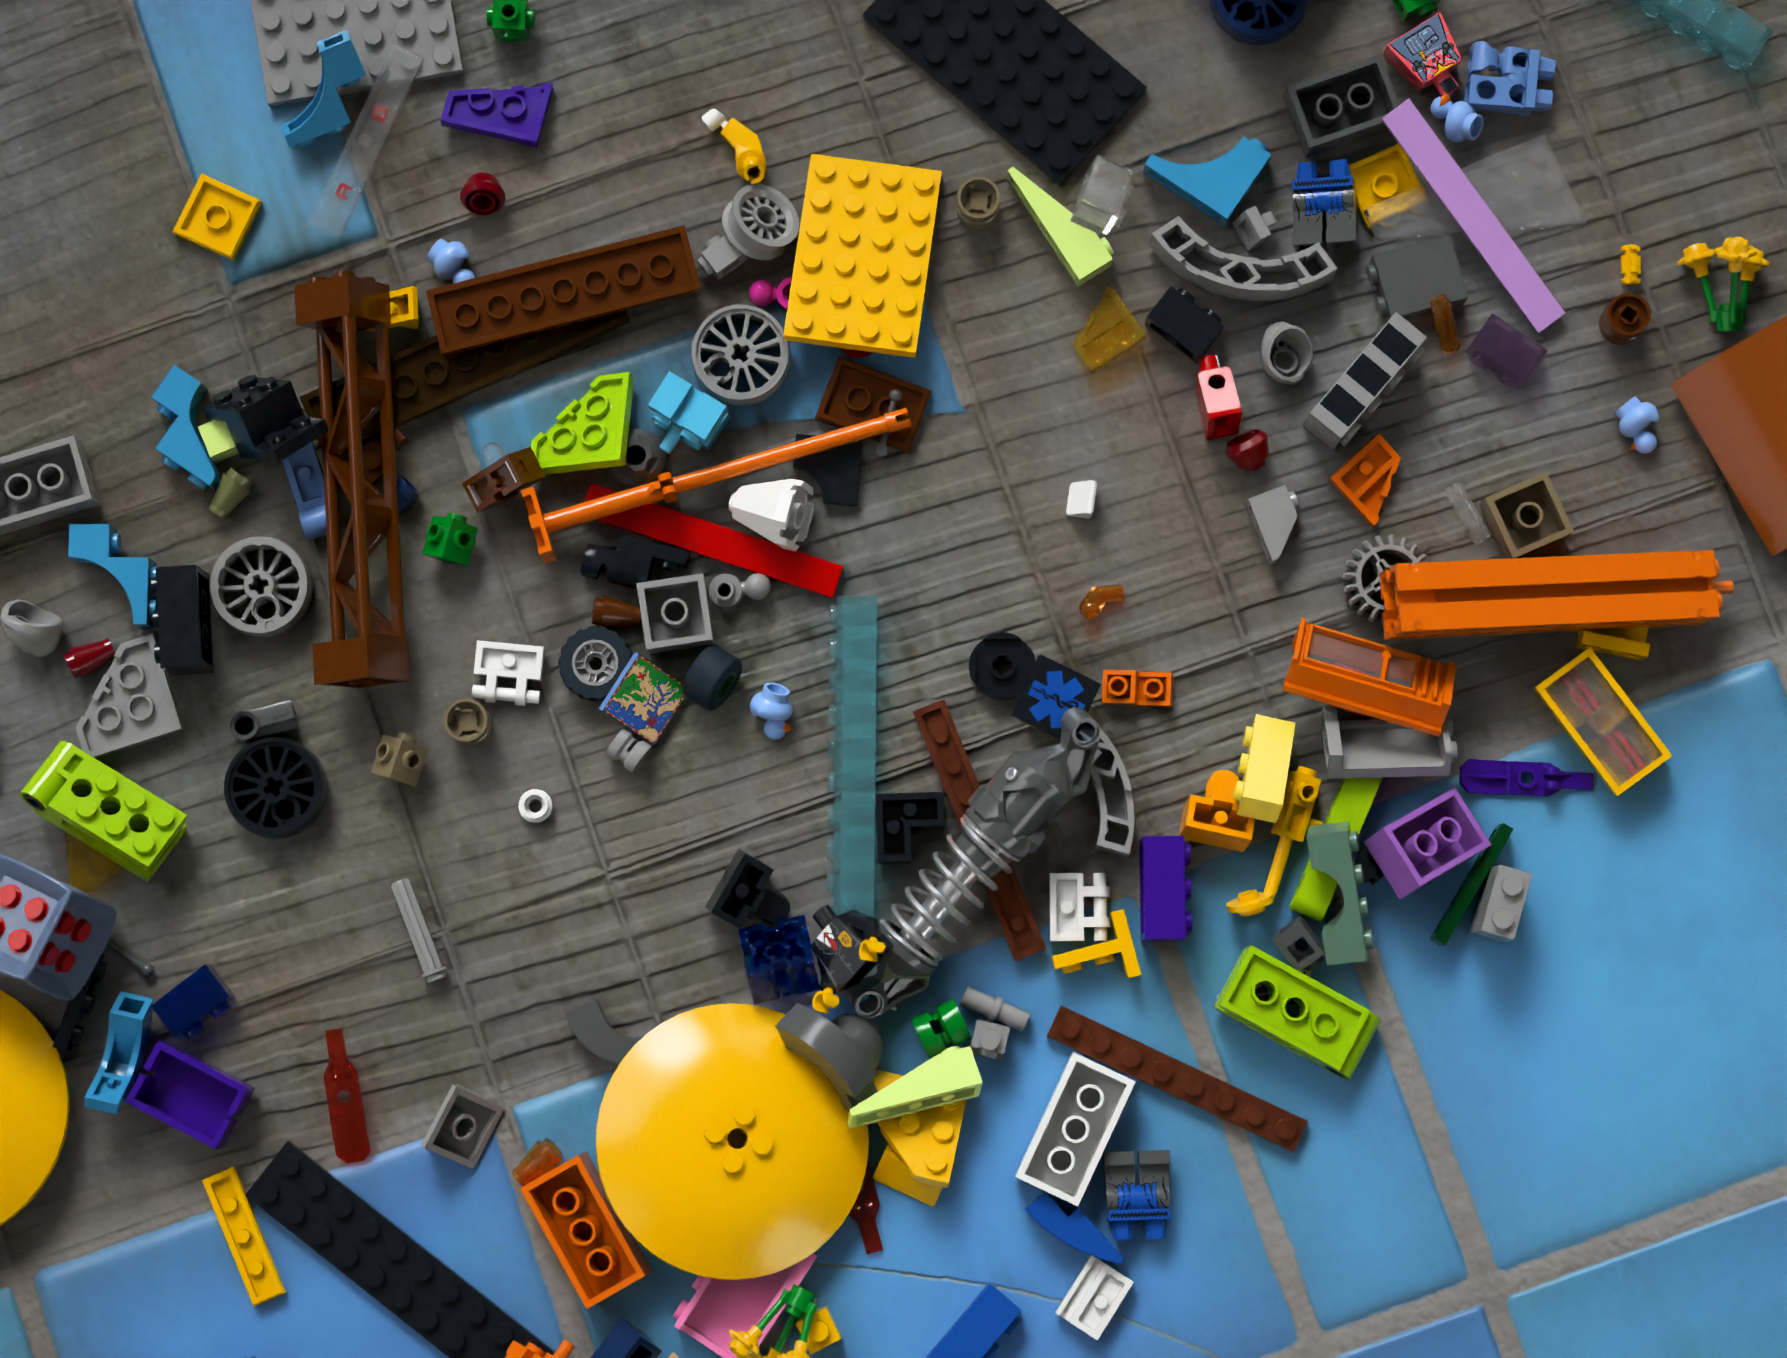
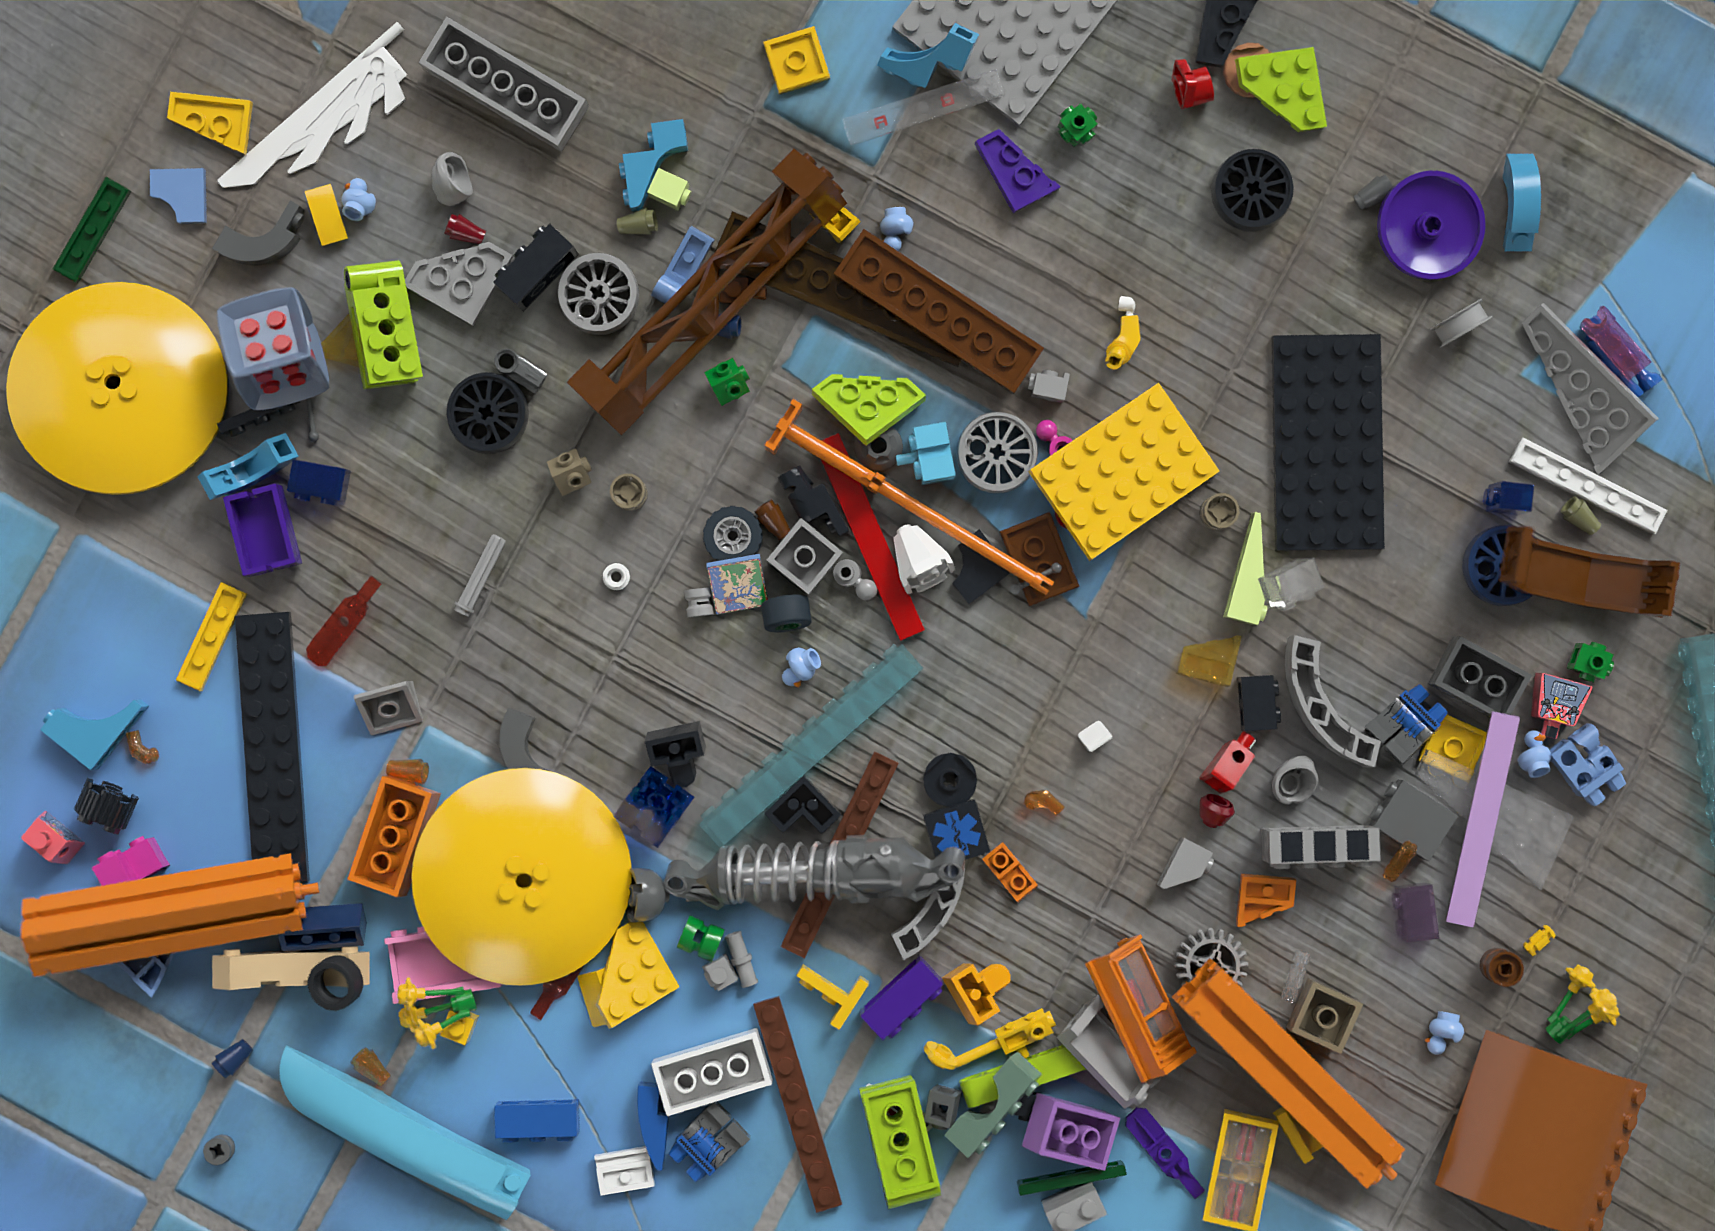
camera: 45 degrees right, 5 degrees up
dark azure arch [68,524,158,628] -> none
black bracket [202,375,329,462] -> none
dark red cone [460,173,505,216] -> none
reddish brown piece [462,442,546,513] -> none
white plate [472,640,545,706] -> none
light grey wheel [722,184,799,261] -> none
dark grey arch [776,1003,878,1112] -> none
black torso [812,905,894,1014] -> none
yellowish green slope [847,1046,983,1129] -> none
white plate [1049,873,1111,942] -> none
dark azure arch [1143,136,1272,227] -> none
light grey tile [1232,206,1277,251] -> none
light yellow brick [1233,714,1296,823] -> none

